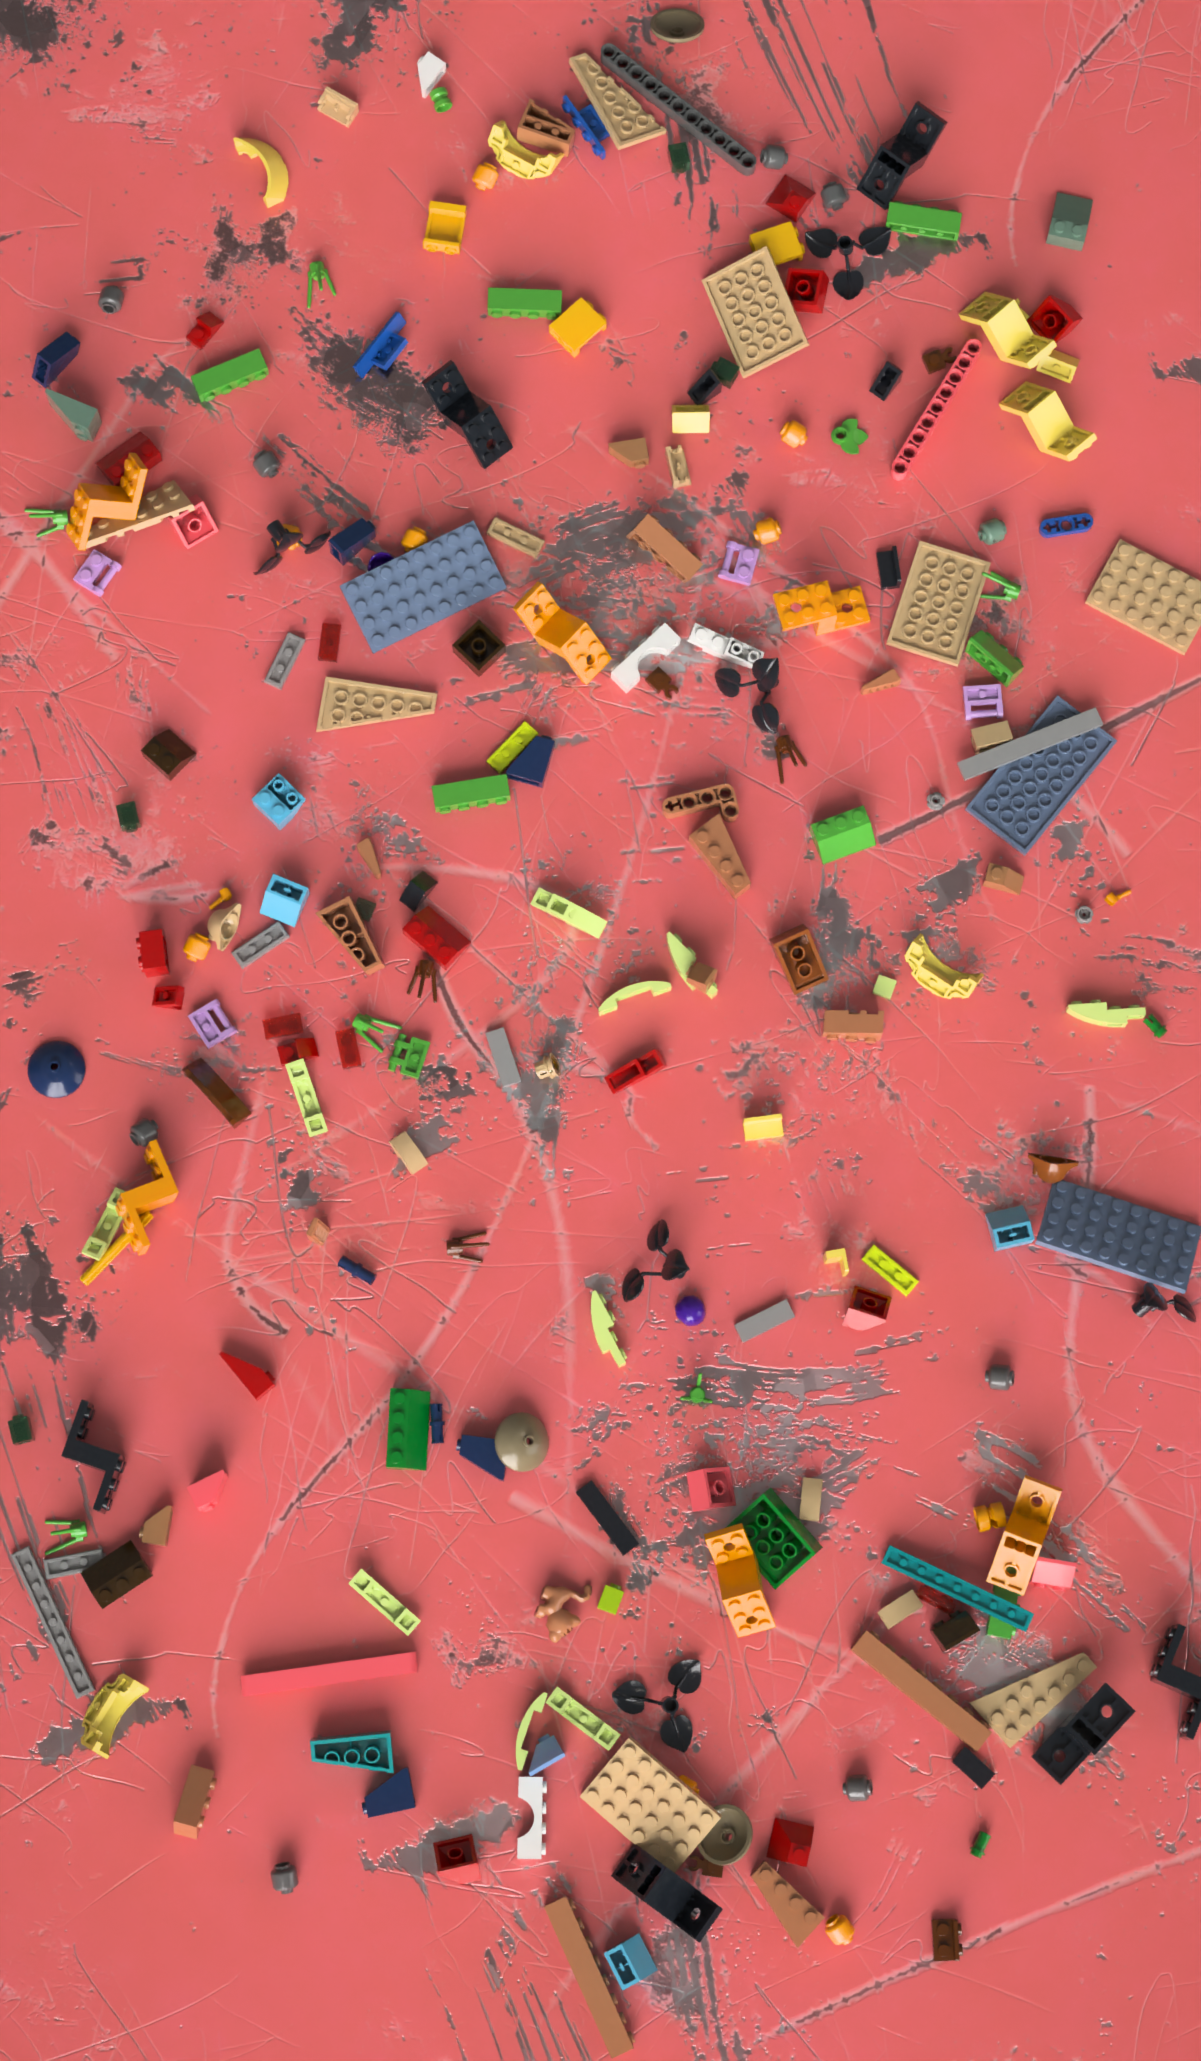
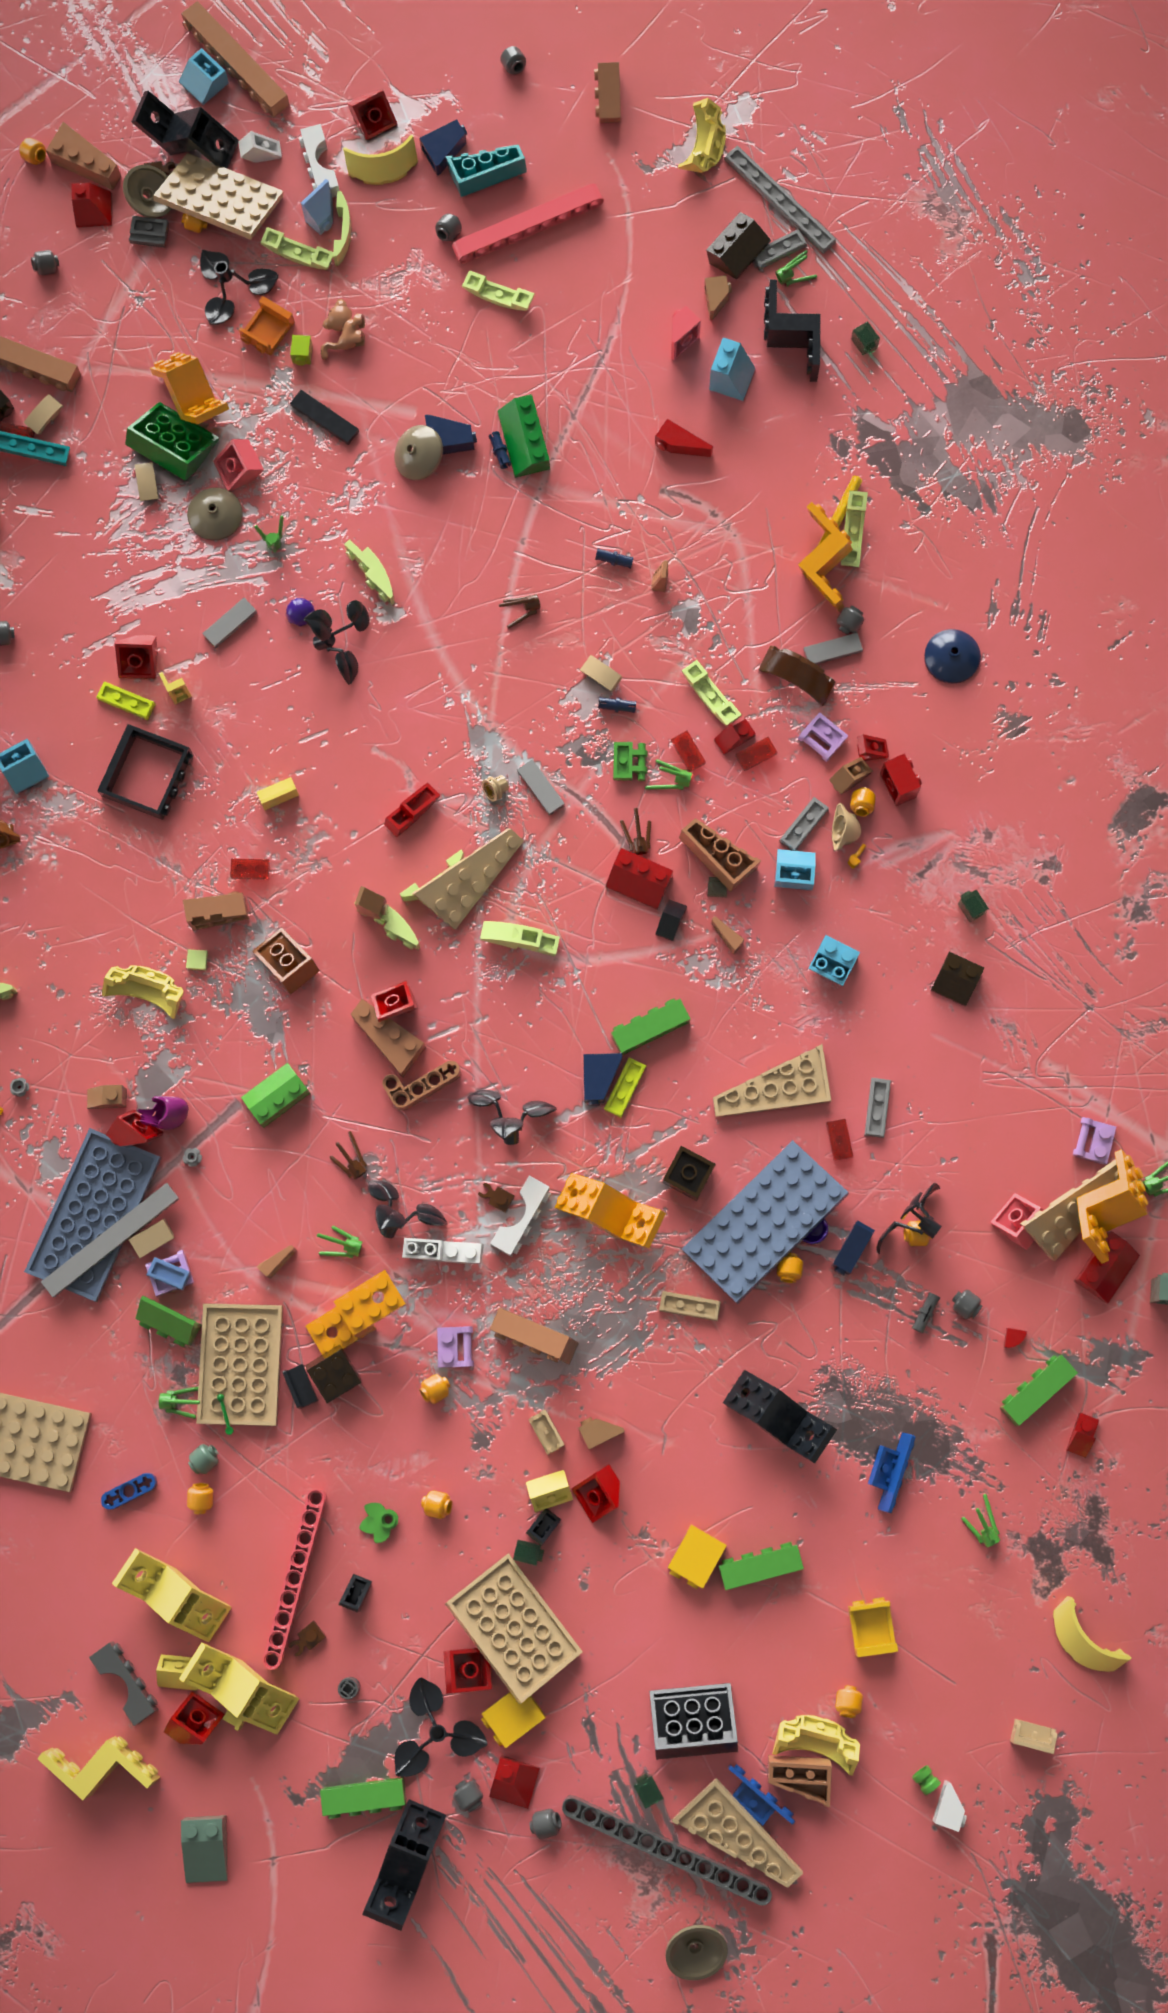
camera: 170 degrees right, 0 degrees up
none -> light yellow bracket [37,1736,160,1800]
none -> dark grey arch [89,1641,158,1726]
none -> black window [97,724,193,820]
none -> red slope [106,1110,164,1146]
none -> dark grey plate [129,216,169,248]
none -> magenta helmet [137,1096,189,1130]
none -> medium blue tile [147,1257,191,1290]
none -> dark tan dish [187,488,243,540]
none -> light orange head [187,1483,213,1514]
none -> green hinge [217,1394,234,1435]
none -> clear red plate [230,858,270,880]
none -> orange panel [238,296,295,356]
none -> white slope [239,131,282,163]
none -> dark brown brick [306,1344,361,1403]
none -> bright green plant [317,1226,363,1259]
none -> dark grey wheel [338,1677,360,1699]
none -> light yellow windscreen [343,135,418,185]
none -> red slope [371,981,418,1022]
none -> tan wing [412,828,524,929]
none -> dark grey head [435,214,462,241]
none -> plant [467,1090,557,1145]
none -> red slope [571,1464,620,1523]
none -> dark blue pin [598,697,637,713]
none -> black slope [650,1683,738,1760]
none -> medium azure slope [709,337,755,401]
none -> light grey tile [803,633,863,665]
none -> medium nougat slope [829,757,873,794]
none -> dark grey pin [912,1293,940,1333]
none -> red tile [1004,1328,1027,1348]

